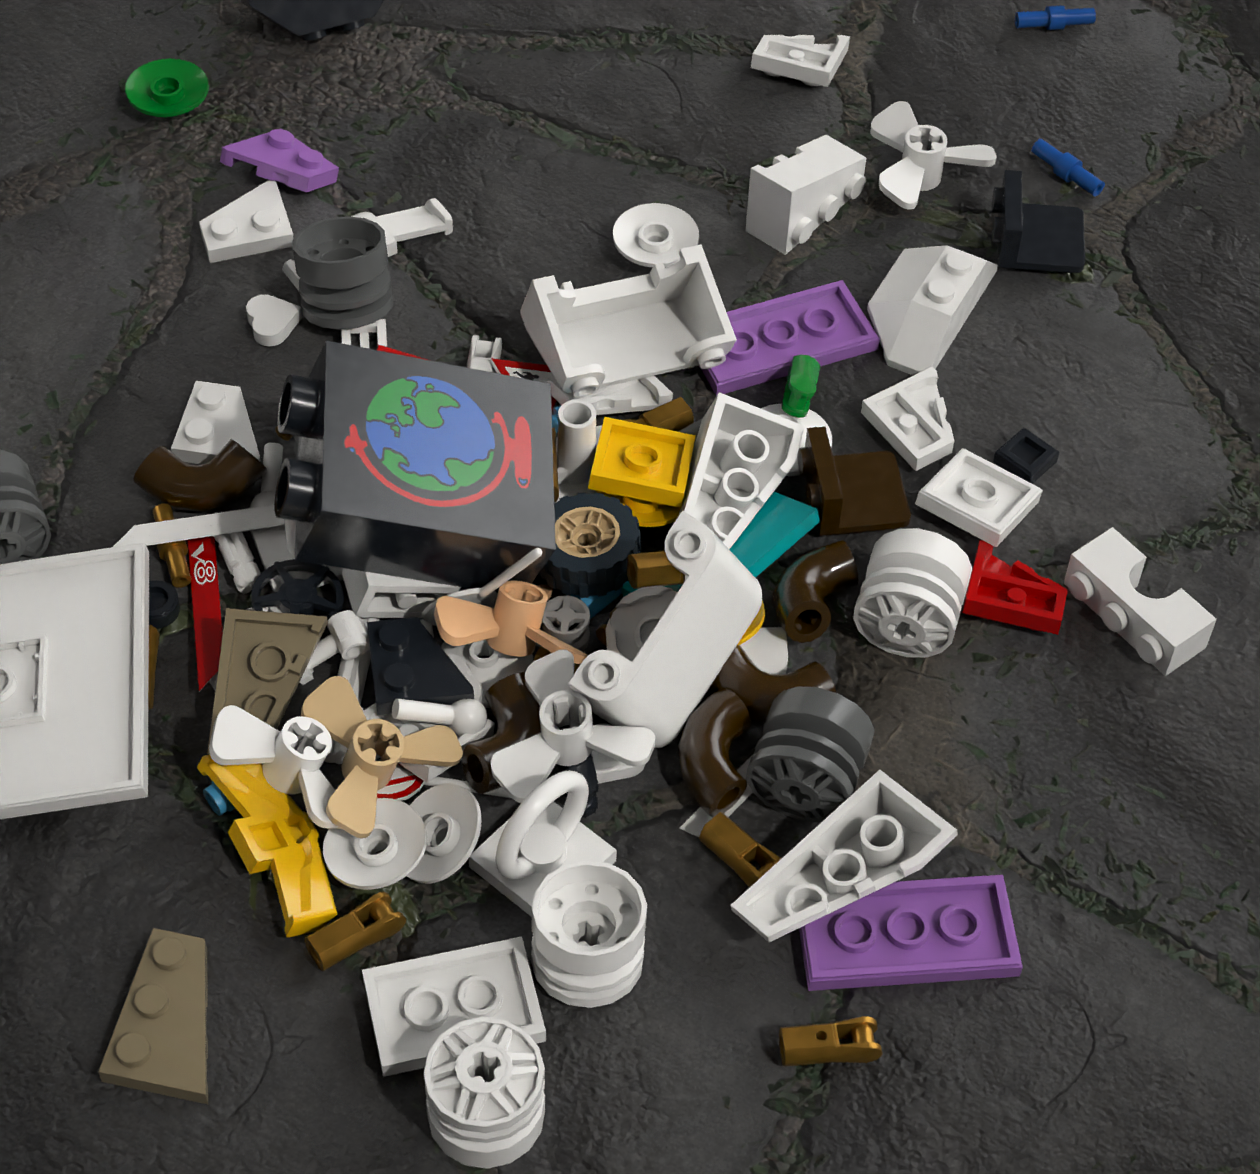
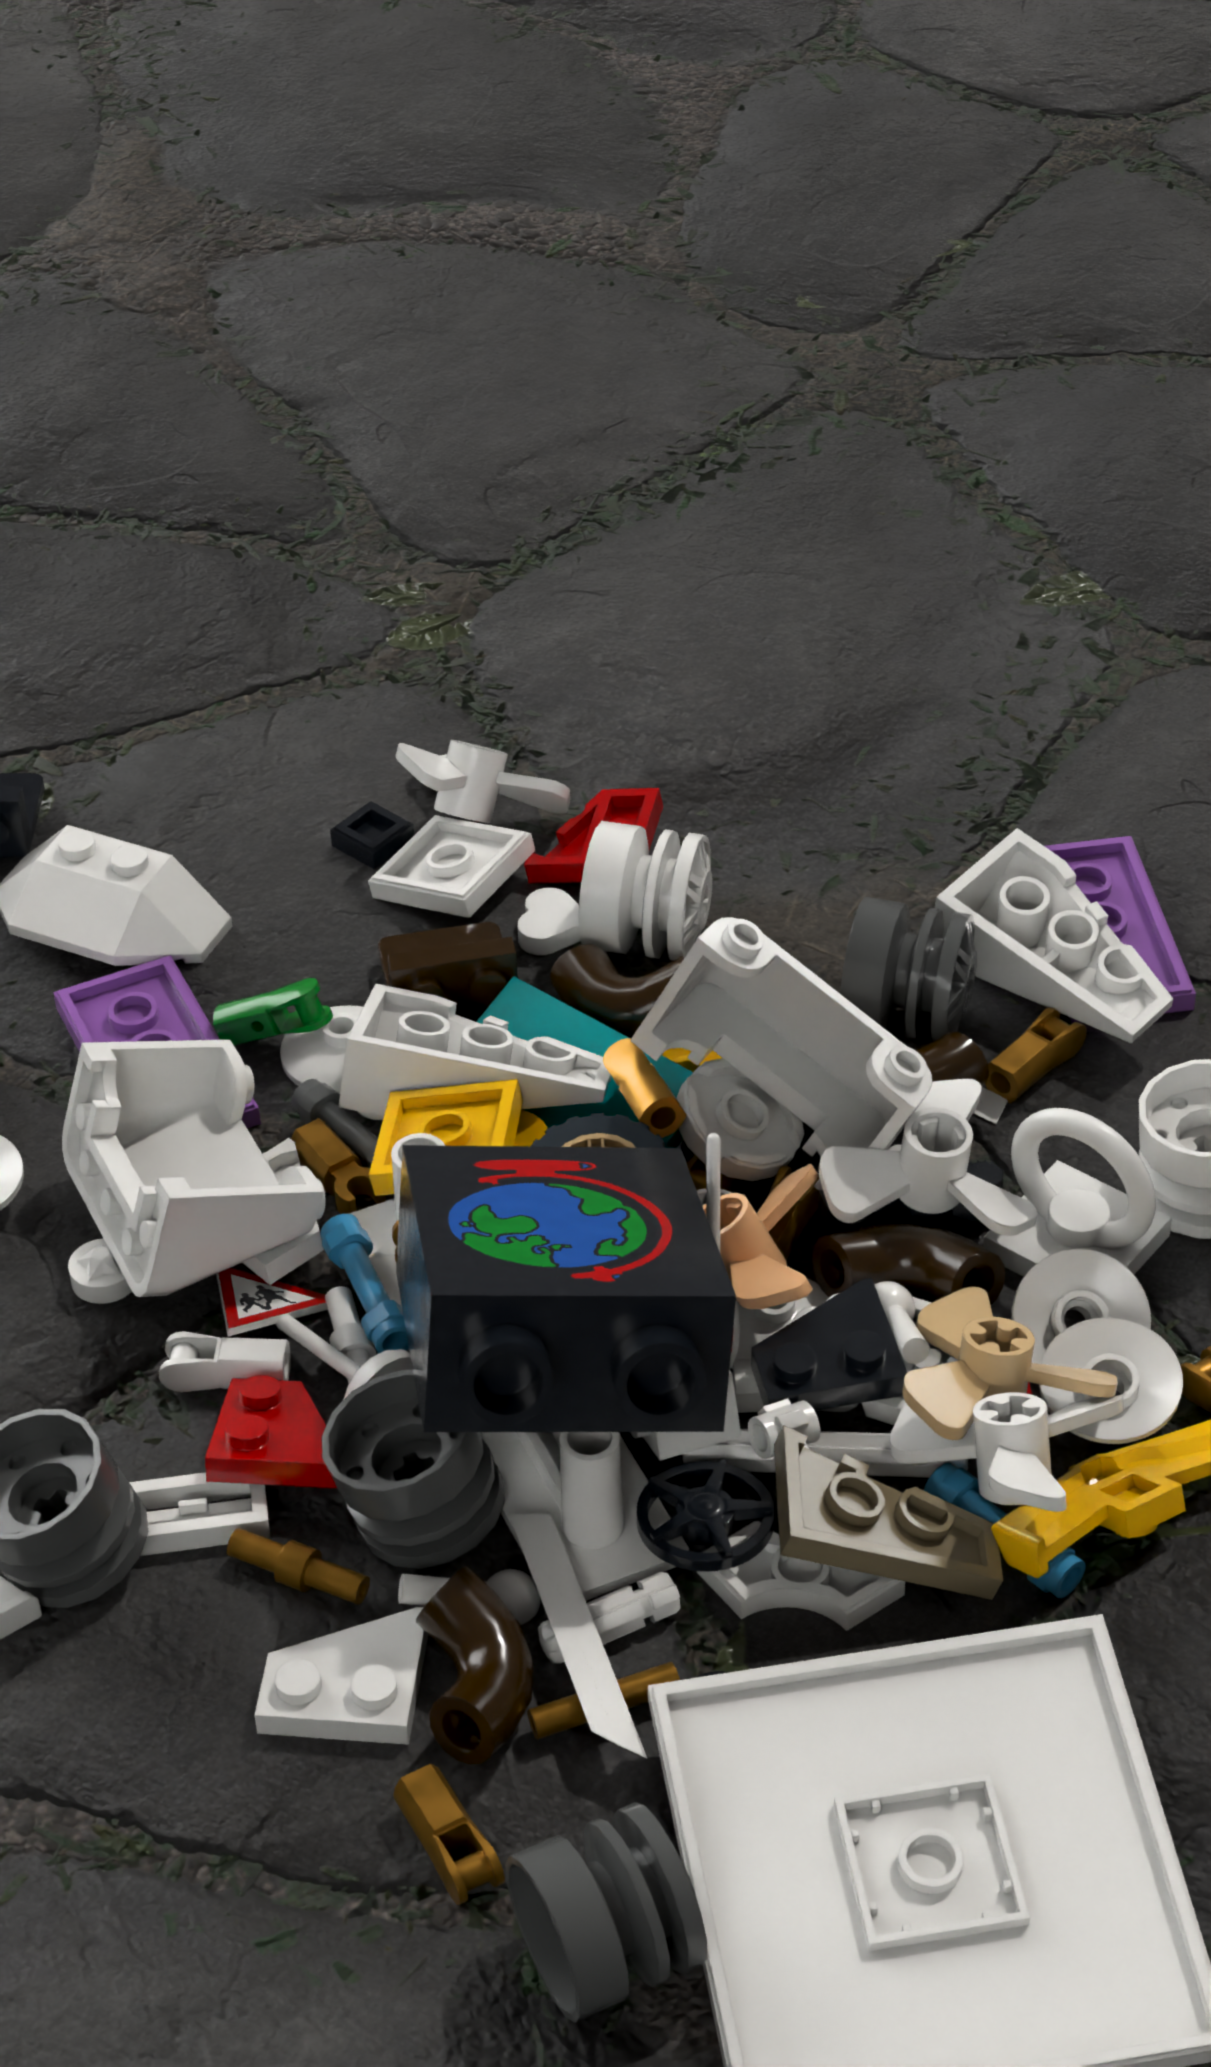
camera: 90 degrees left, 10 degrees down
red sticker [188,536,223,692] -> none
white tile [246,294,303,347] -> none
white wing [861,367,954,471] -> none
white arch [1064,527,1216,676] -> none
none -> pearl gold bar [393,1764,505,1905]
none -> white piece [396,740,570,823]

